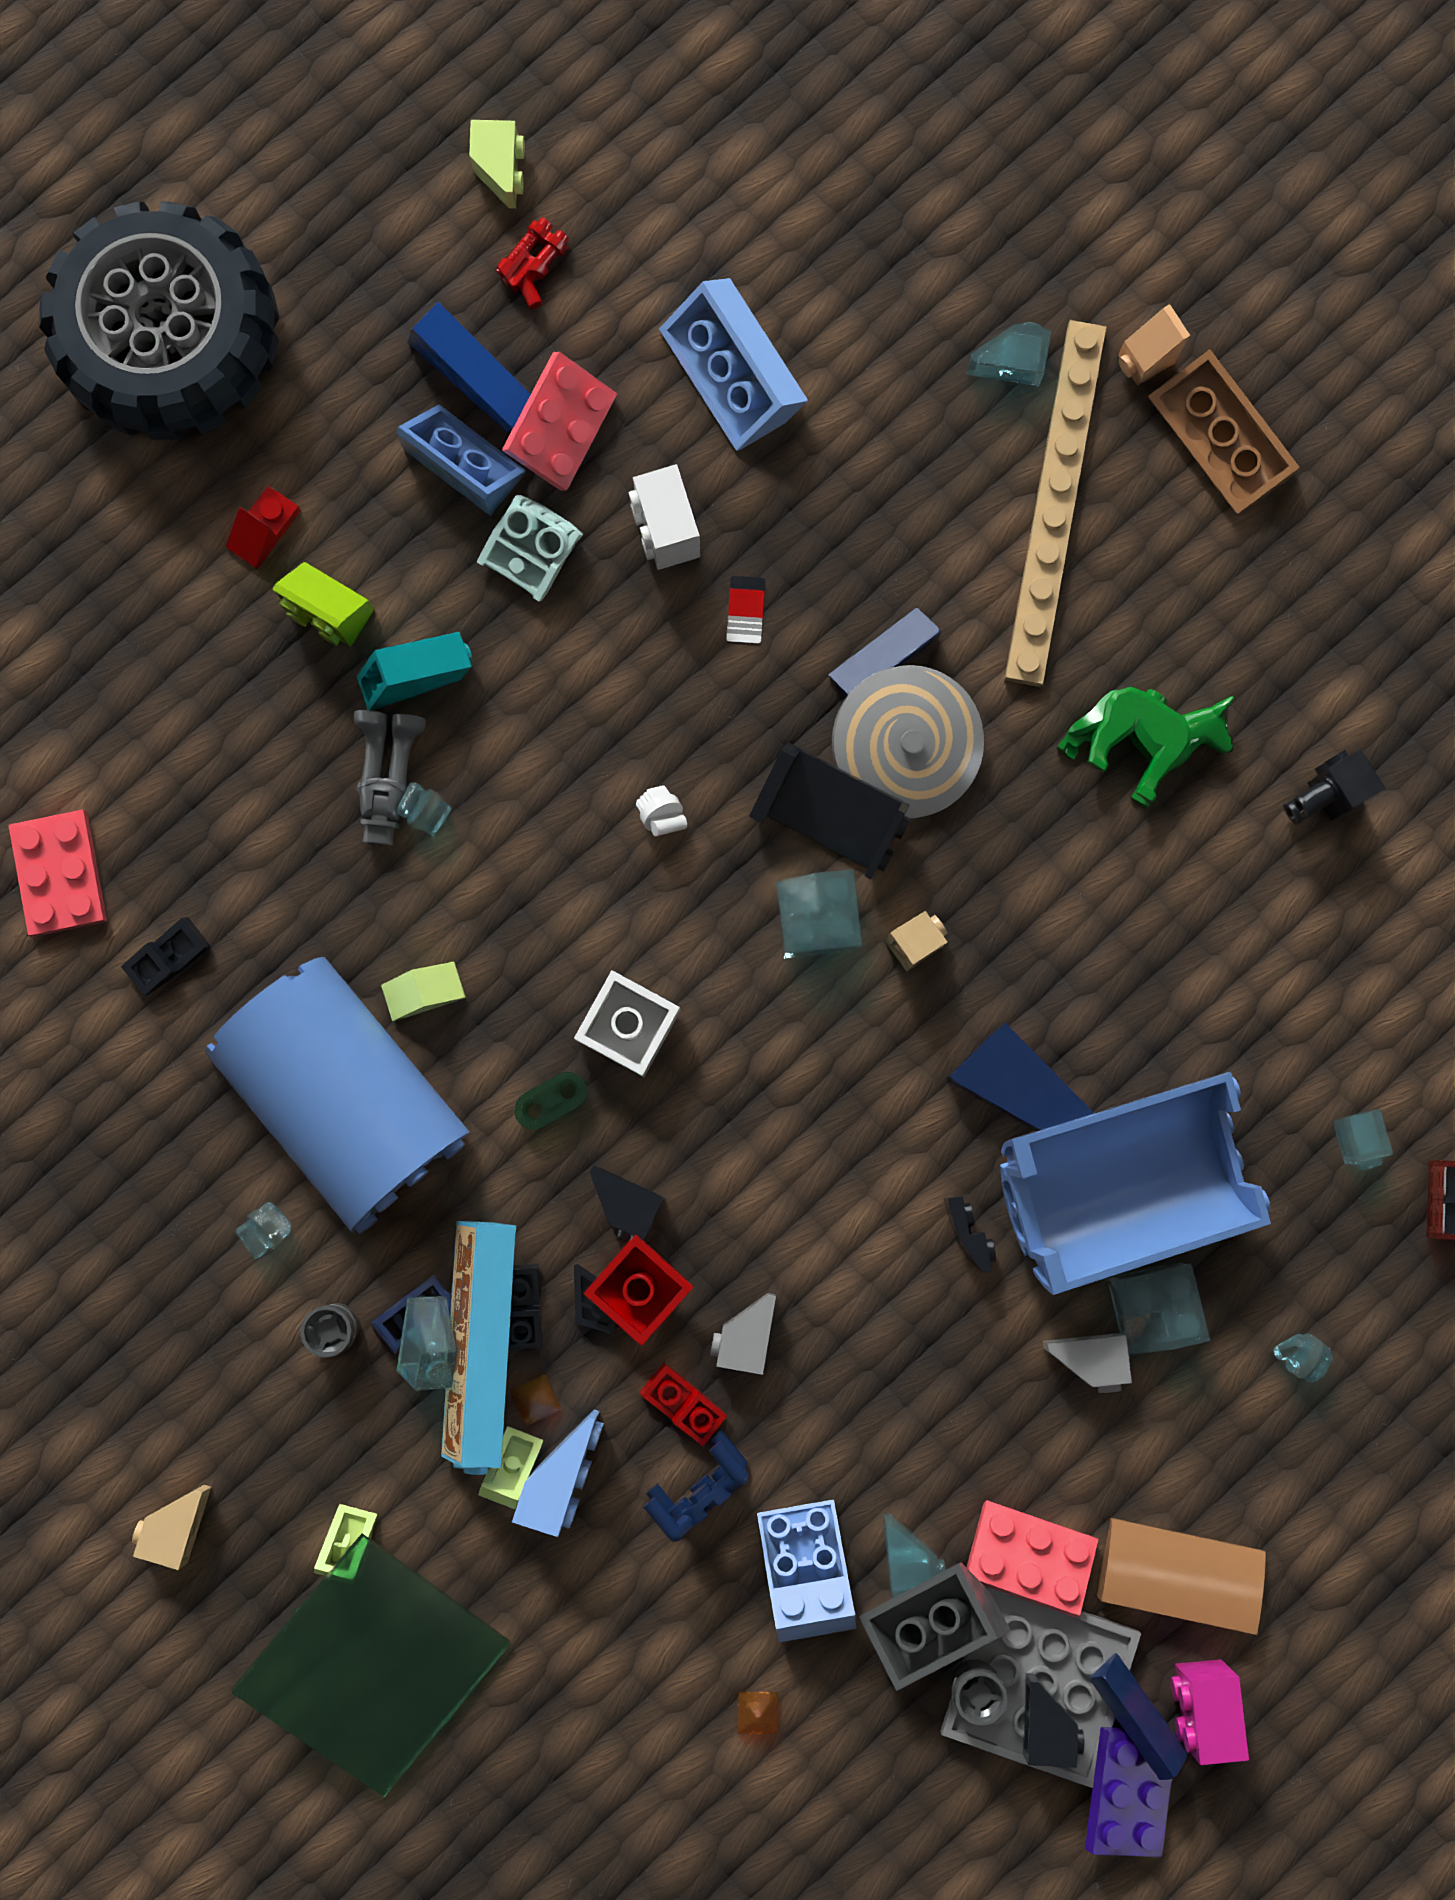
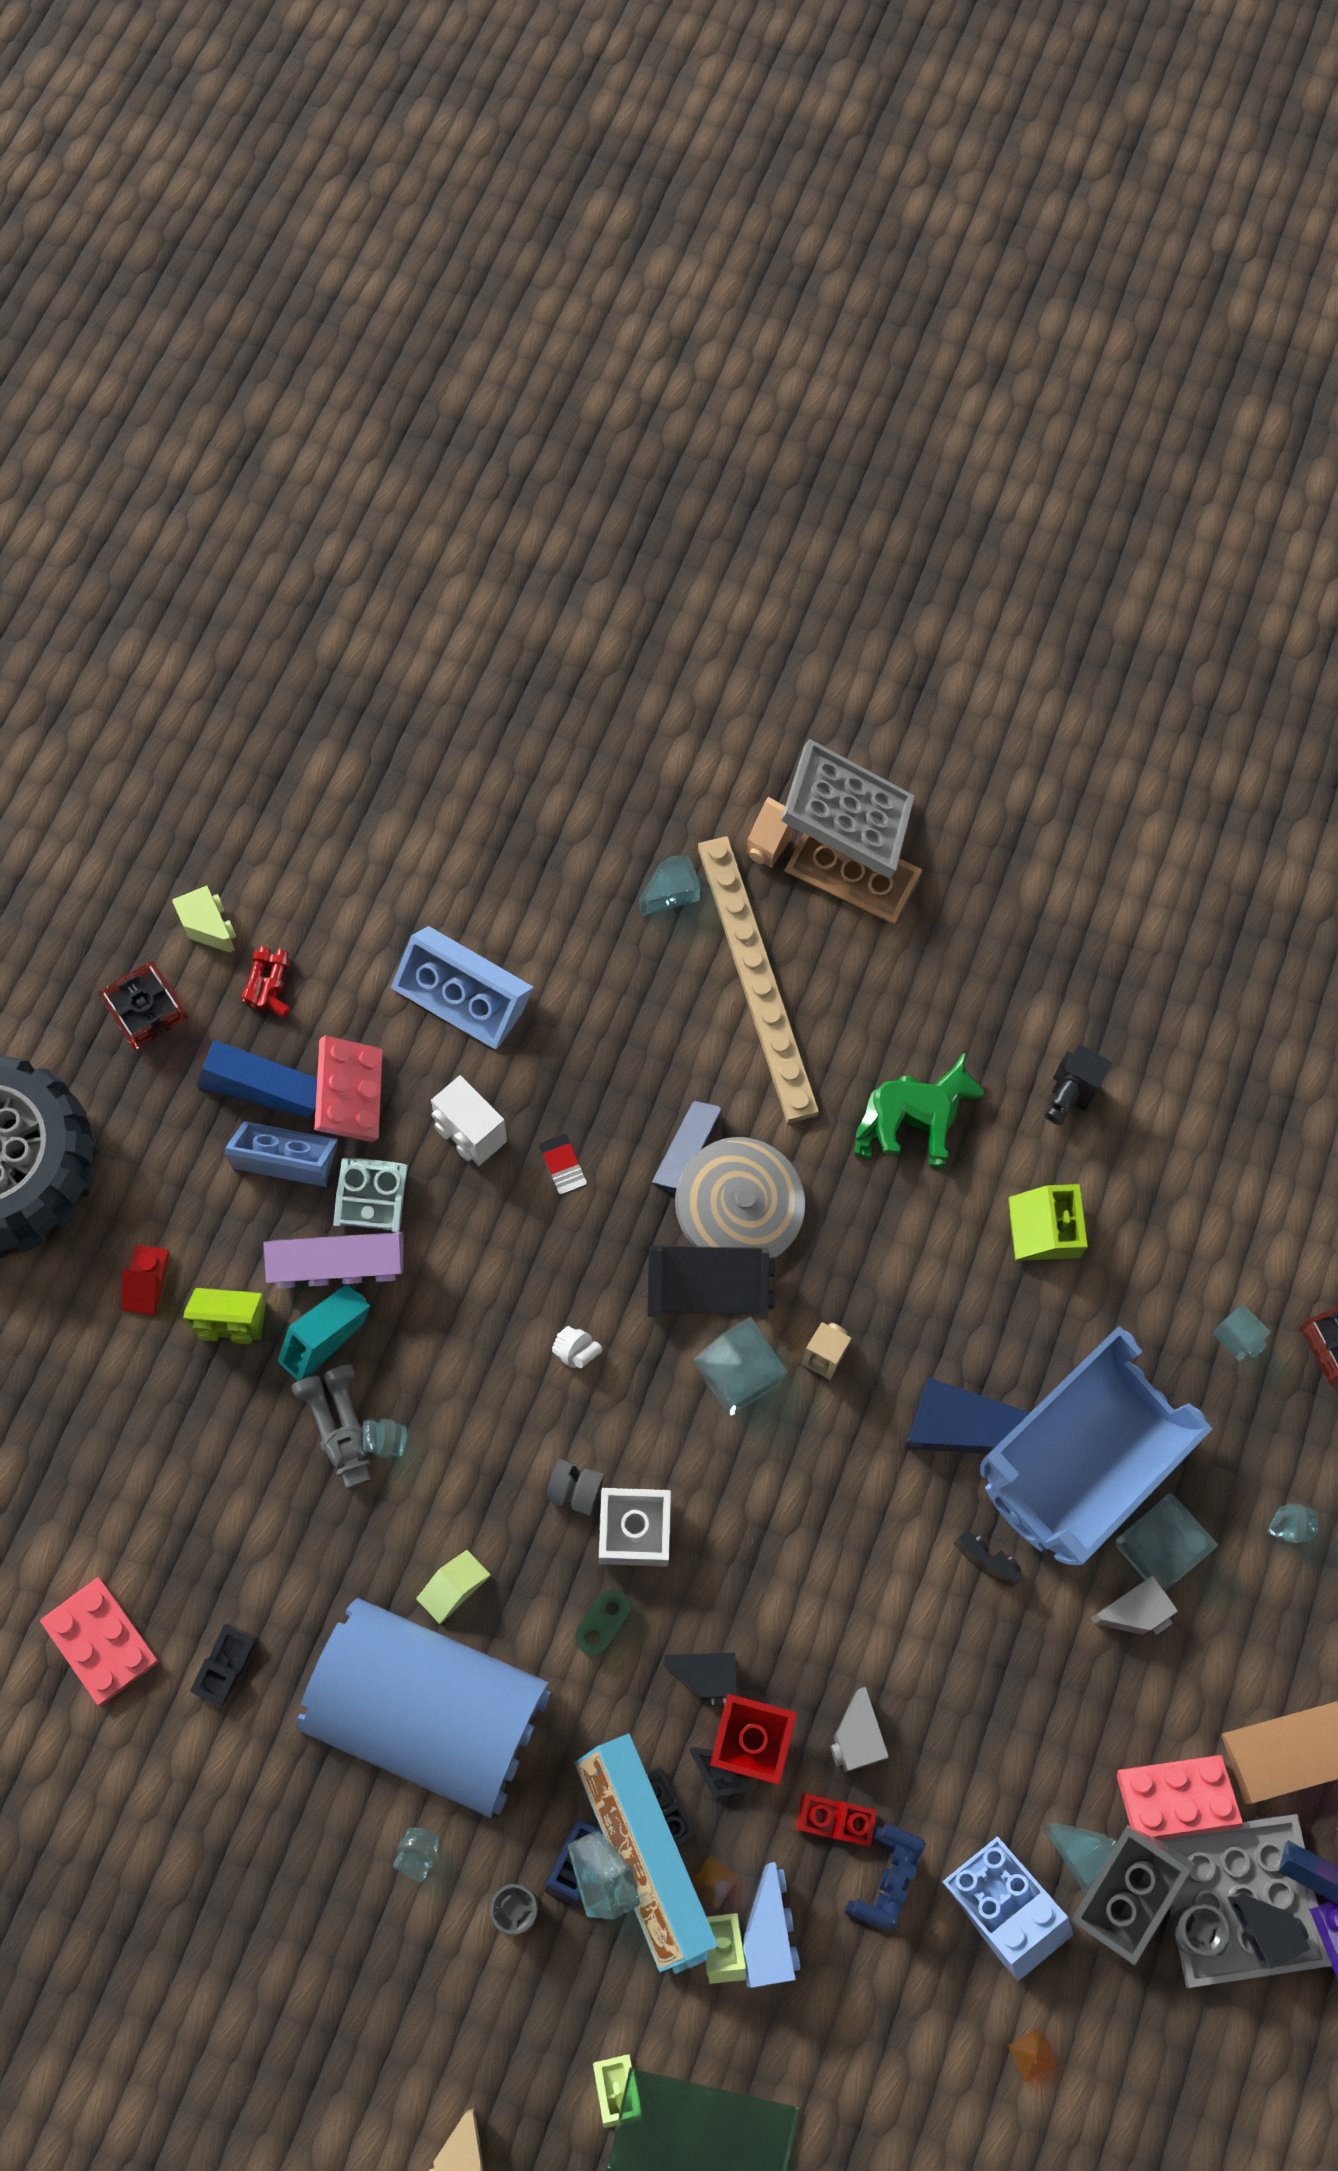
camera: 30 degrees left, 15 degrees down
none -> piece [97,960,189,1051]
none -> lavender slope [264,1232,404,1288]
none -> dark grey wheel [545,1458,605,1516]
none -> light grey plate [781,739,914,879]
none -> lime slope [1008,1184,1087,1261]

